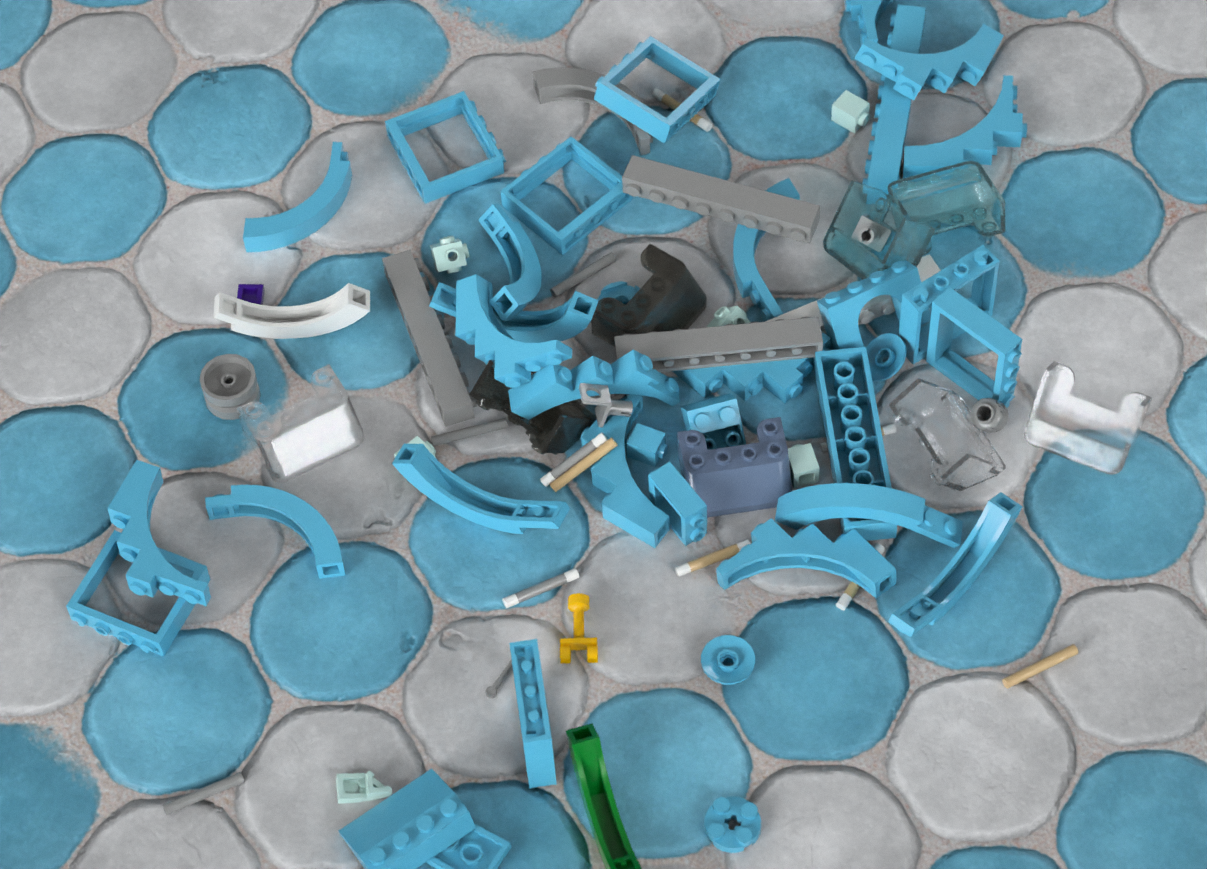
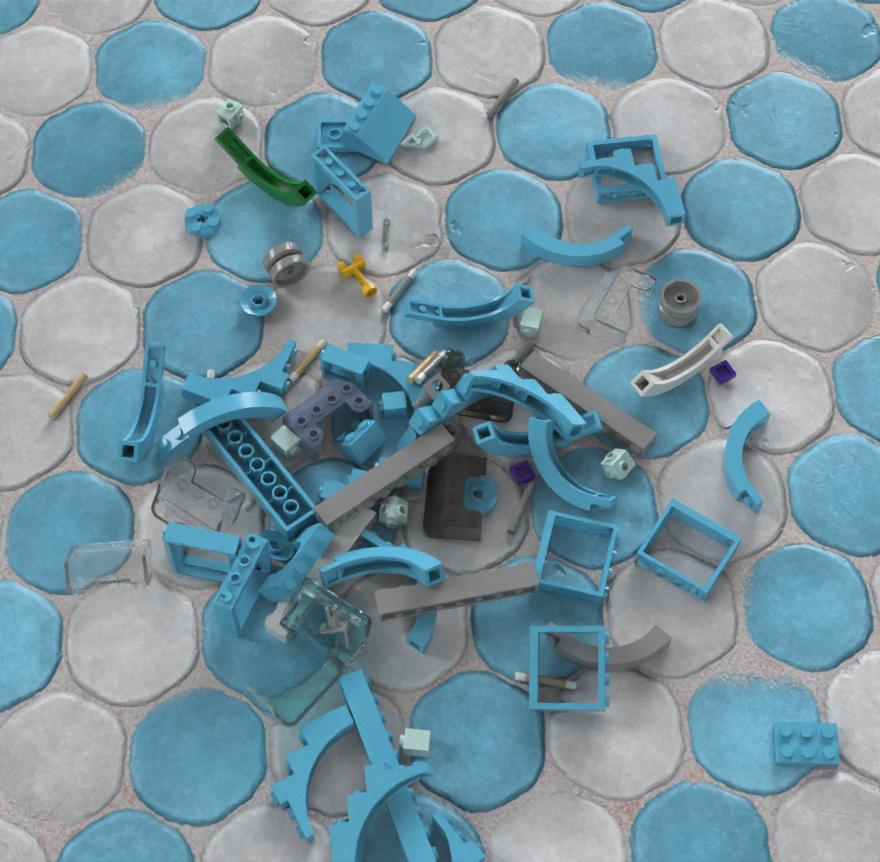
camera: 145 degrees right, 5 degrees up
none -> light grey wheel [263,242,310,288]
none -> medium azure arch [319,546,445,589]
none -> dark purple plate [509,460,536,486]

